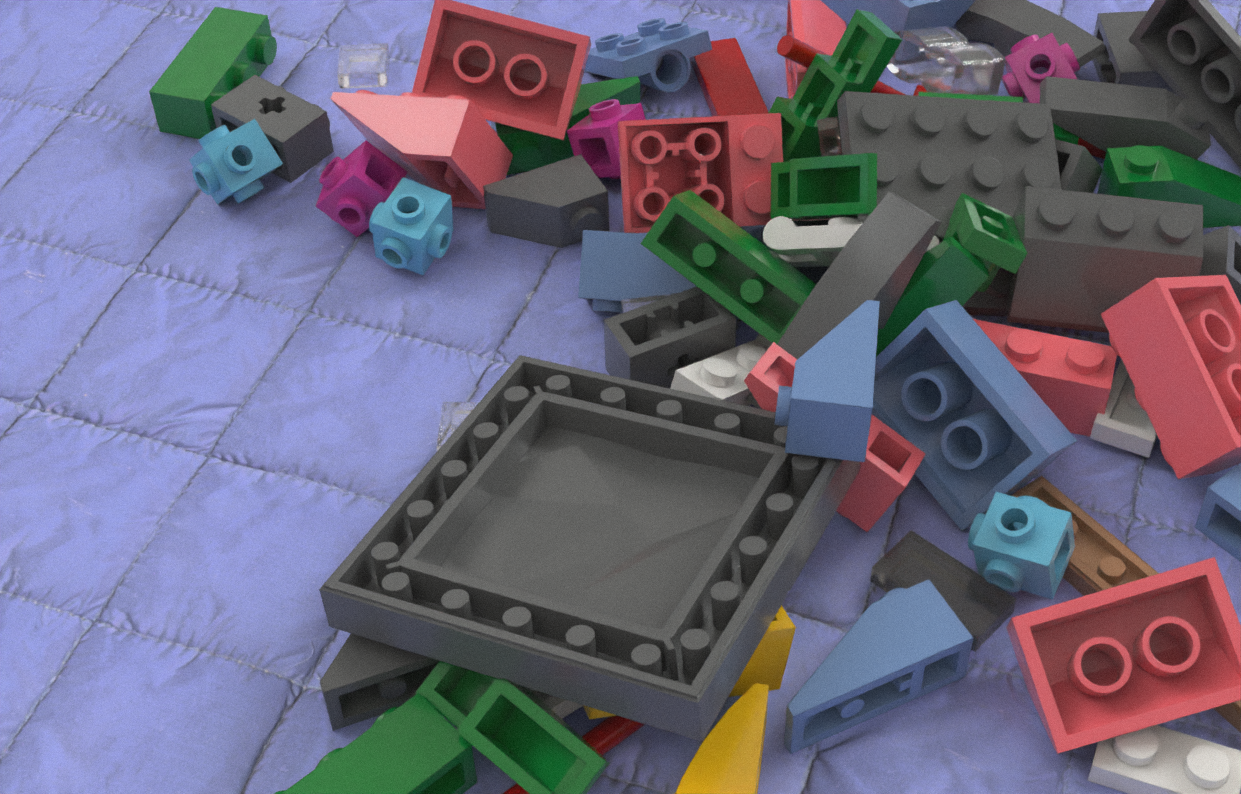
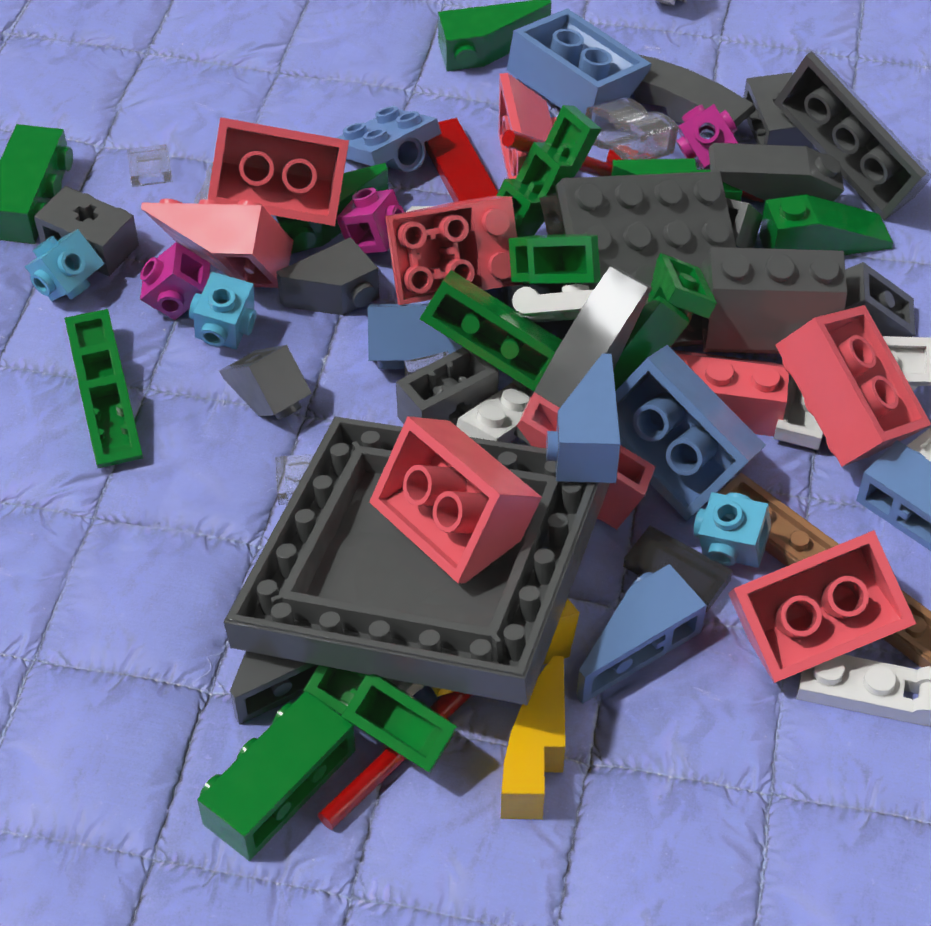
camera: 10 degrees left, 5 degrees up
none -> green slope [64,309,143,469]
none -> dark grey slope [219,345,312,419]
none -> coral slope [369,416,542,584]

